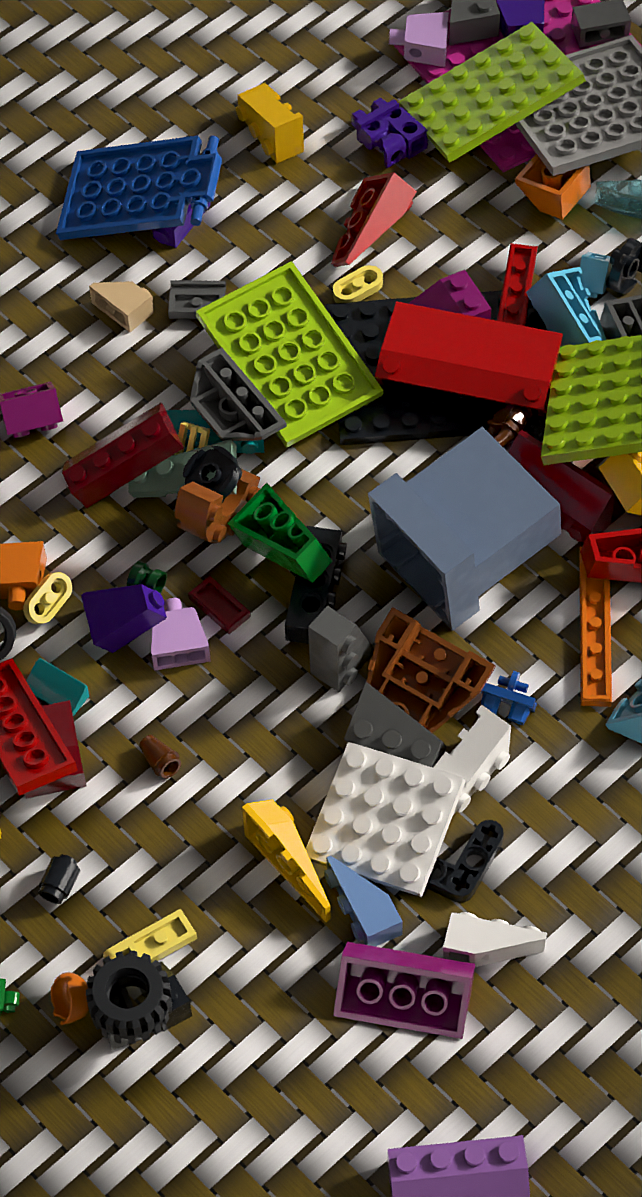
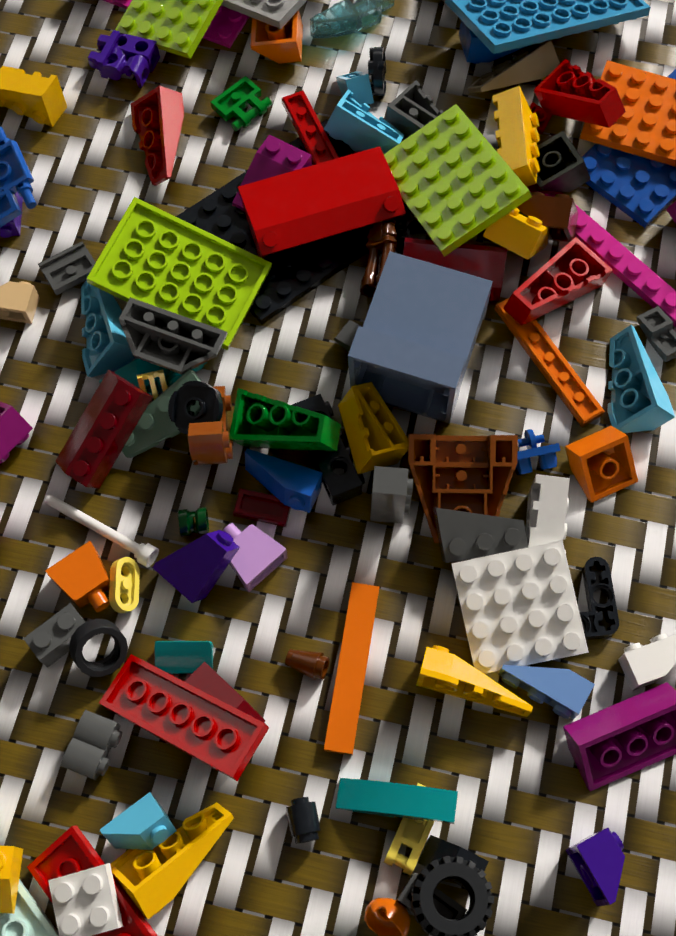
camera: 35 degrees left, 10 degrees up
light yellow plate [333,265,383,303] -> none
none -> white piece [45,495,159,568]
none -> medium azure wedge [81,280,135,378]
none -> green plate [210,76,272,131]
none -> blue slope [245,448,322,513]
none -> orange tile [324,582,379,756]
none -> teal slope [336,778,458,824]
none -> yellow wedge [338,382,408,474]
none -> orange slope [565,426,638,503]
none -> dark purple slope [565,828,625,906]

